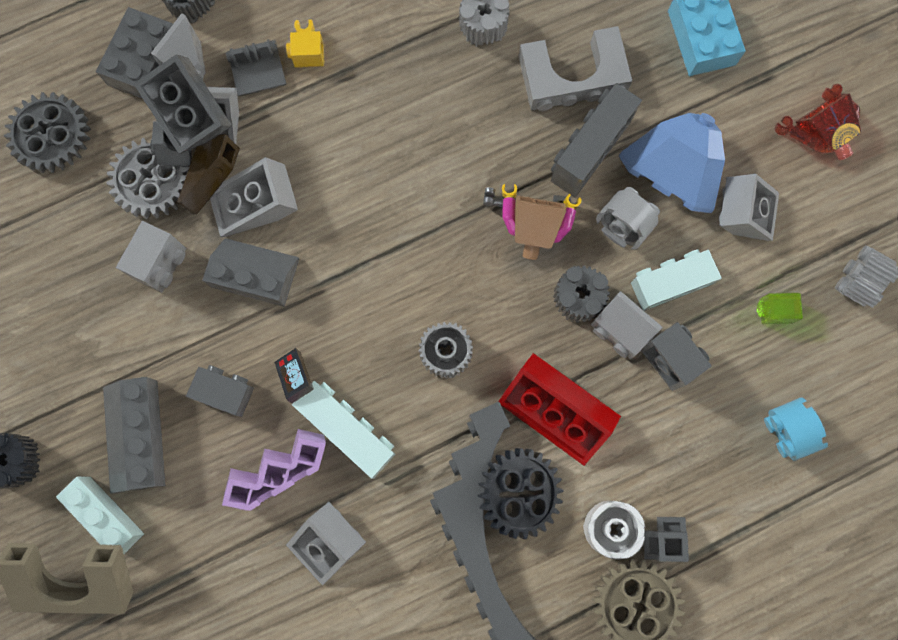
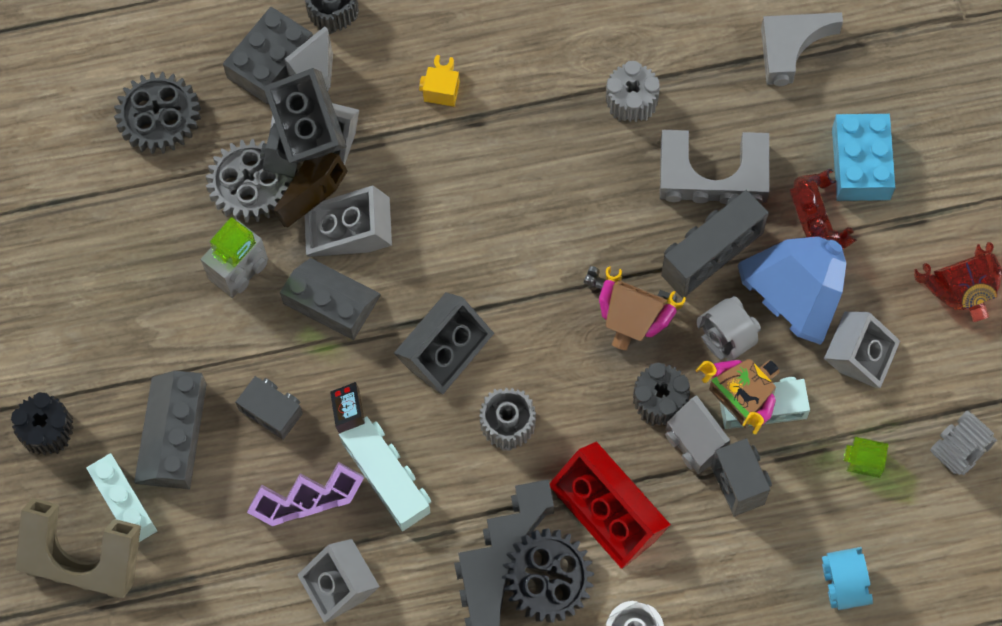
camera: 15 degrees right, 10 degrees down
dark grey hinge [226,39,286,97] -> none
none -> clear neon green brick [210,217,256,267]
none -> dark grey slope [394,292,494,395]
none -> torso [695,359,780,434]
none -> clear red torso [790,169,857,248]

